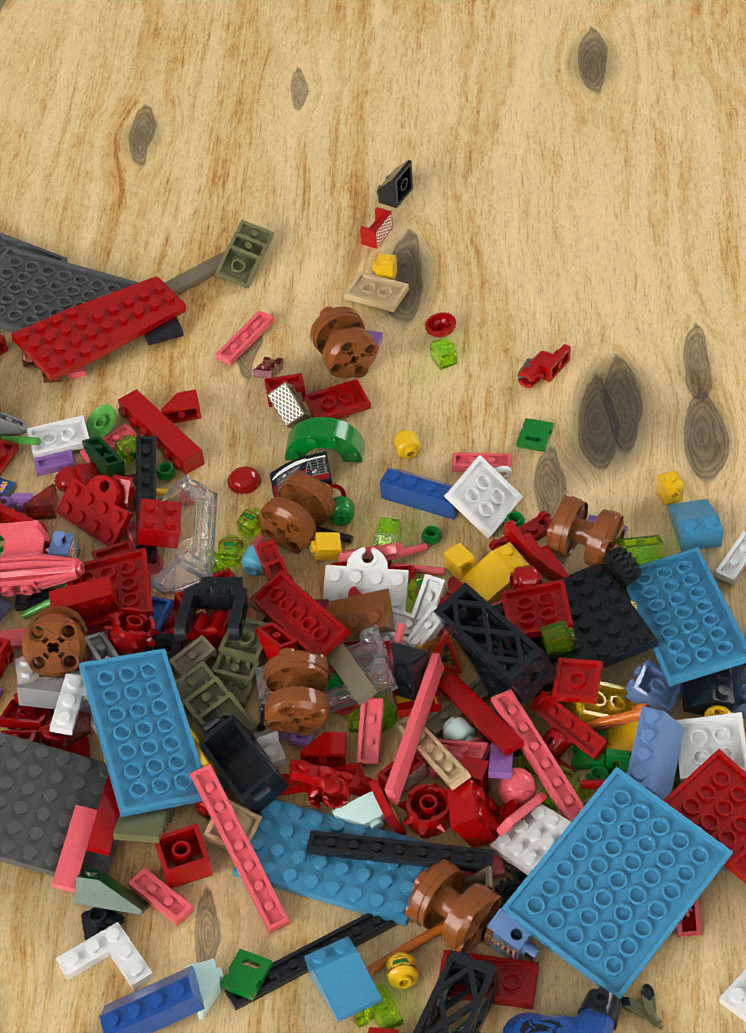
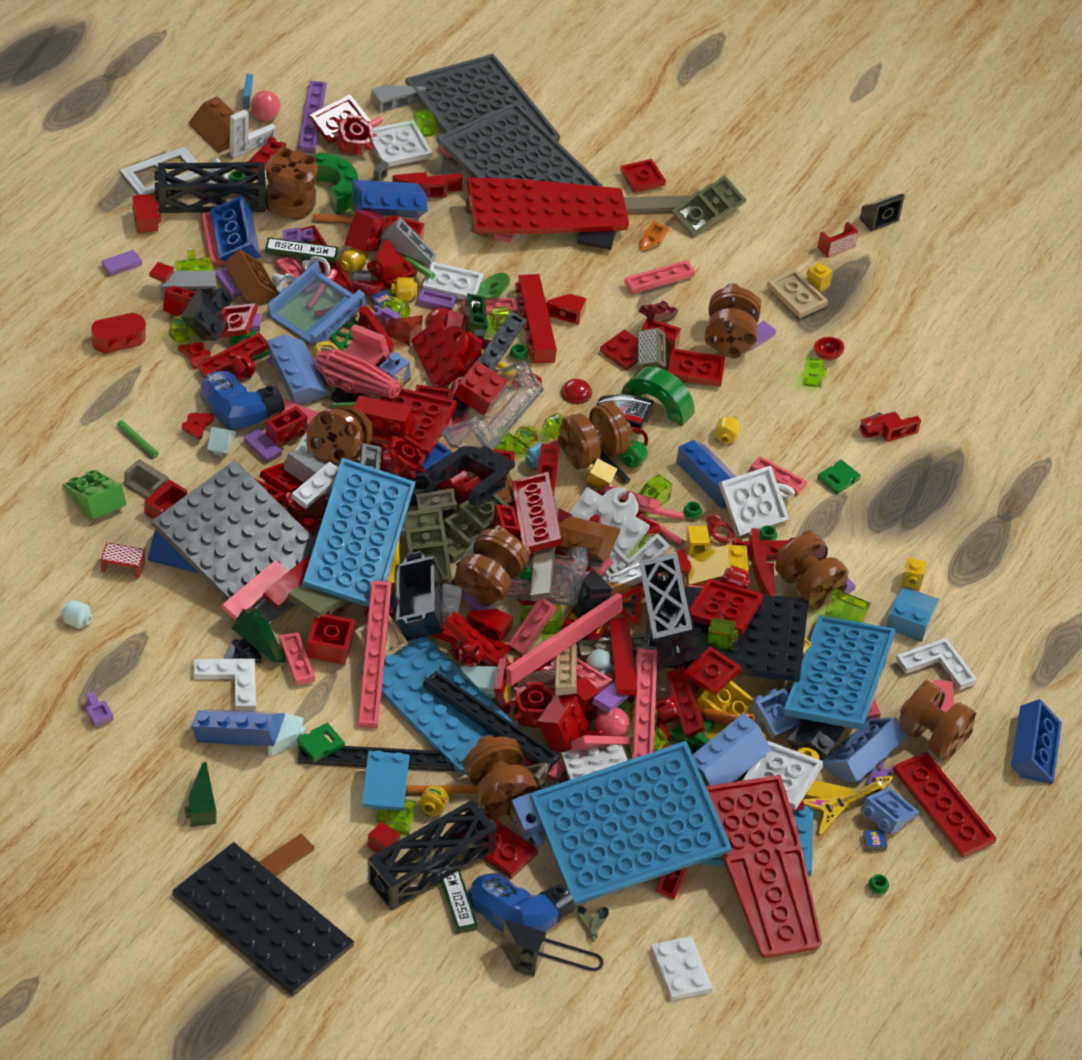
camera: 20 degrees right, 0 degrees up
black tyre [603,546,641,587] -> none
none -> clear neon green head [382,297,410,323]
none -> yellow head [391,277,417,301]
none -> red plate [600,329,638,371]
none -> red plate [620,158,666,193]
none -> orange plate [641,221,669,251]
none -> red piece [706,514,734,544]

